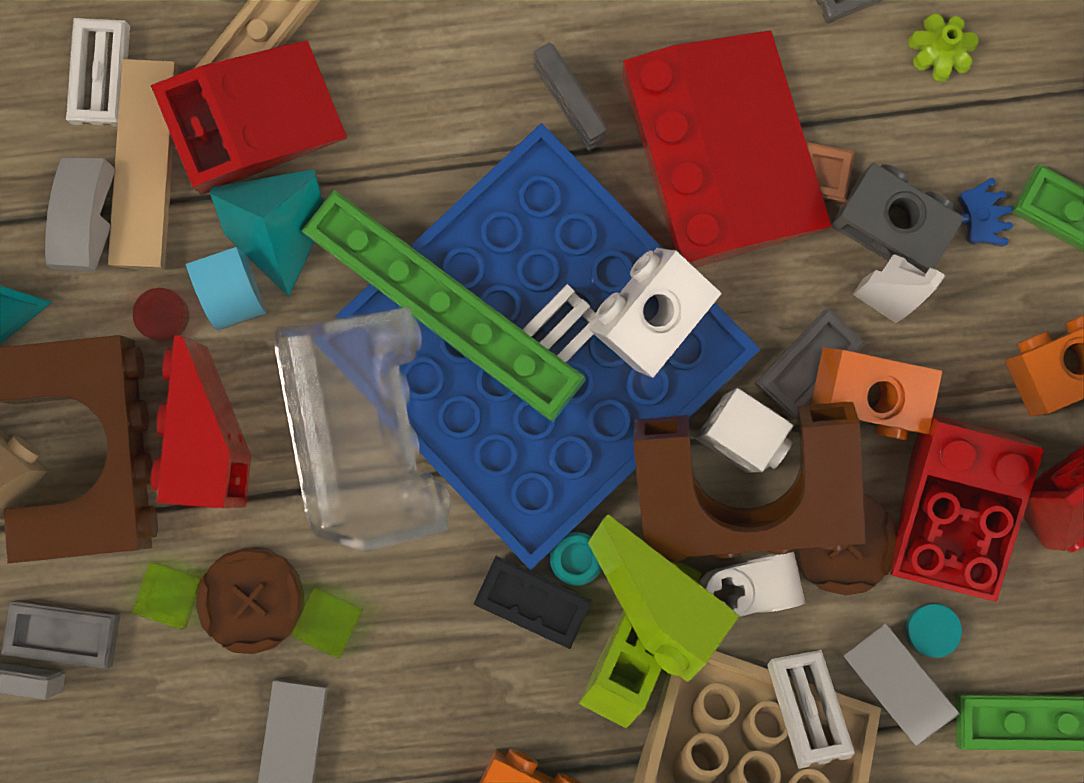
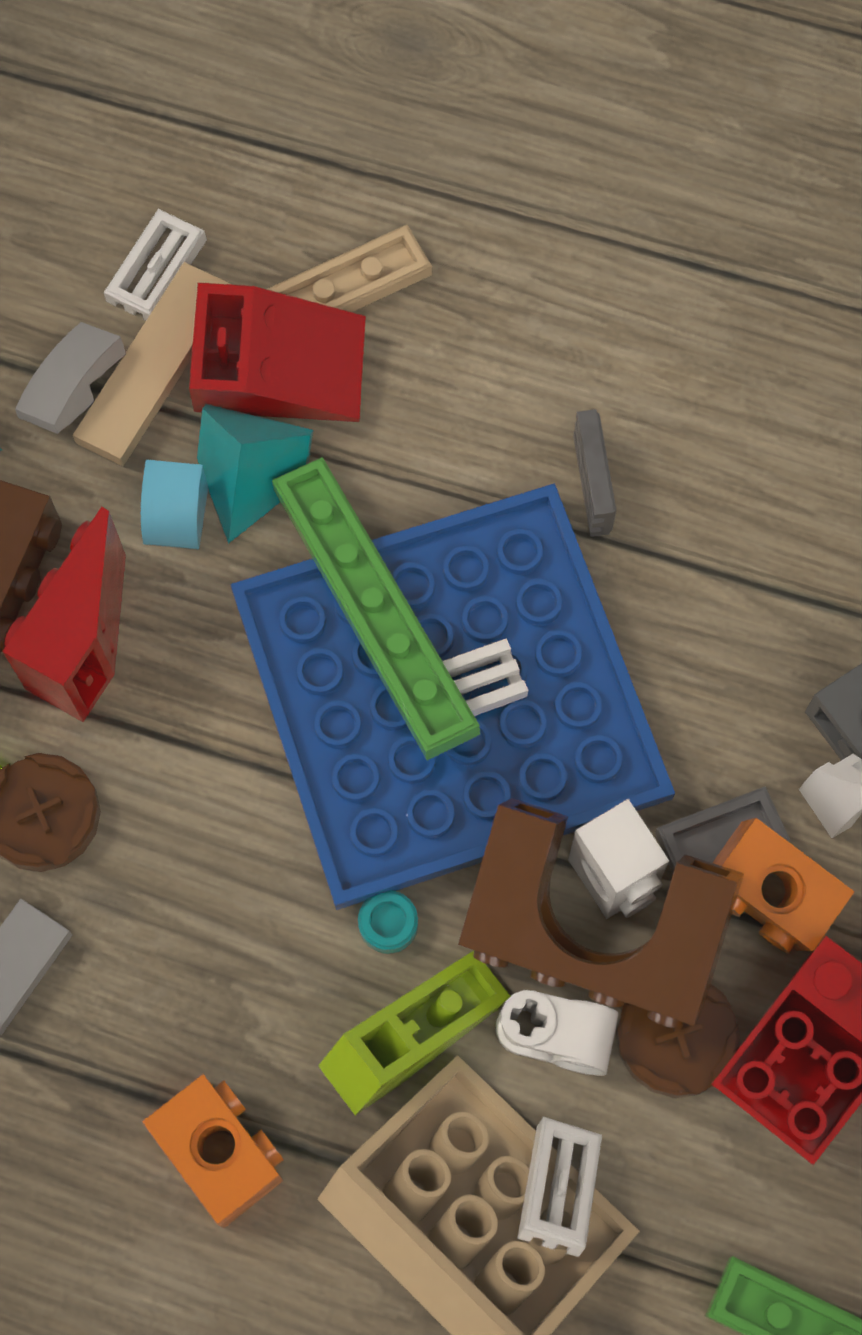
camera: 30 degrees right, 15 degrees down
clear red tile [132,288,189,342] -> none
clear windscreen [275,307,451,552] -> none
clear neon green tile [291,587,364,659] -> none
black plate [473,555,593,649] -> none
lime slope [588,514,740,682] -> none
white brick [590,248,722,377] -> none
red slope [622,30,832,268] -> none
nougat tile [806,142,855,204] -> none
light grey slope [844,623,960,746] -> none
teal tile [904,603,962,658] -> none

